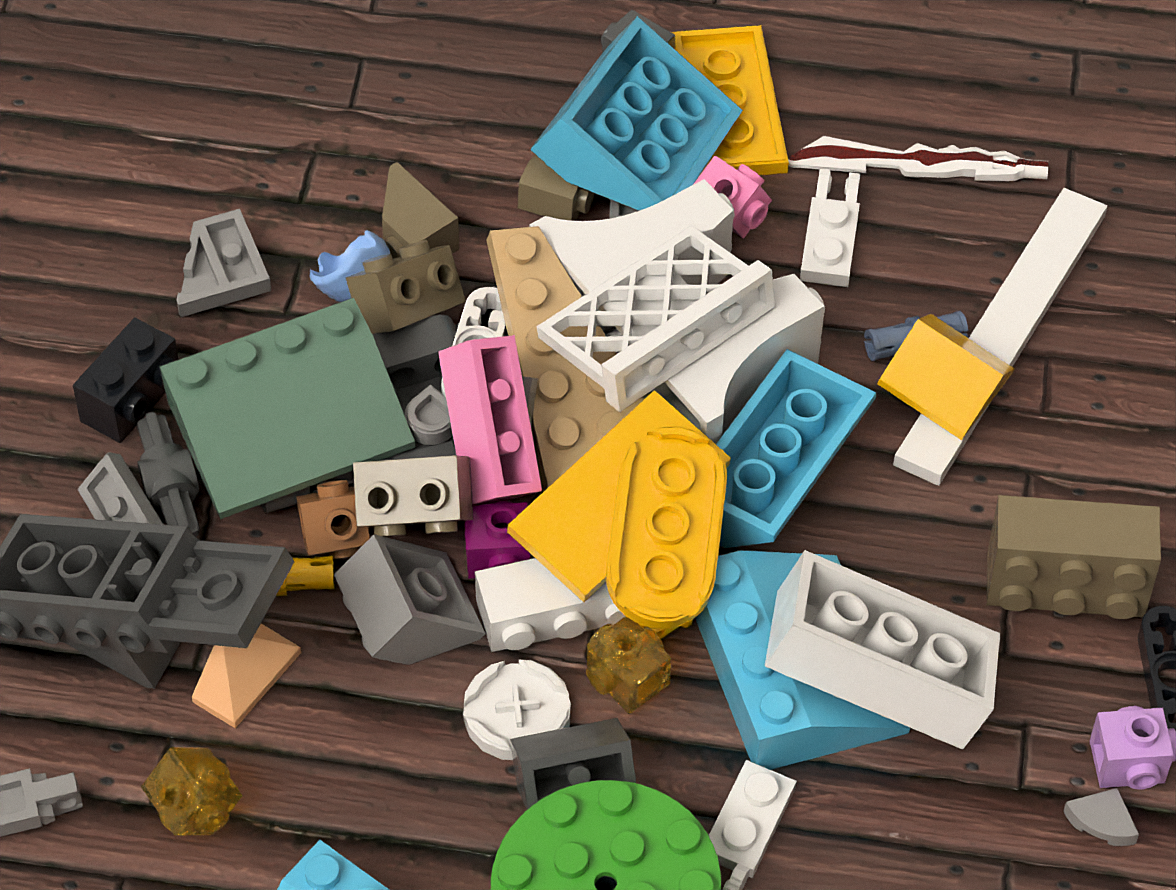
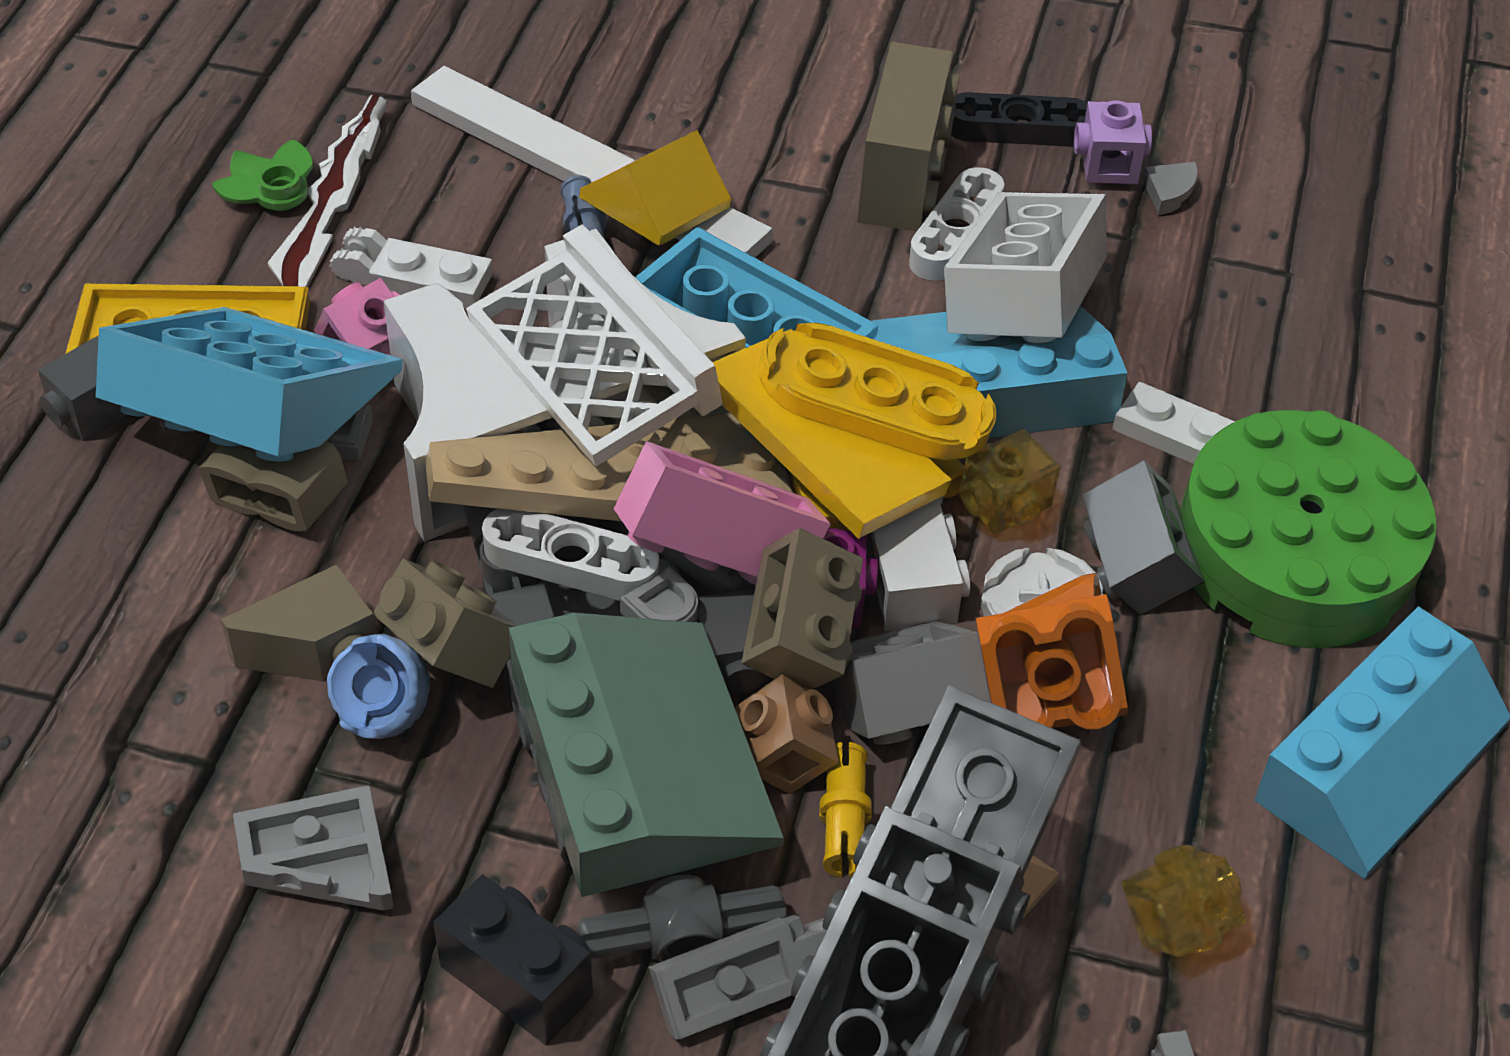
camera: 85 degrees left, 5 degrees down
none -> bright green plate [212,140,313,211]
none -> white beam [909,167,1004,281]
none -> orange piece [976,573,1128,729]

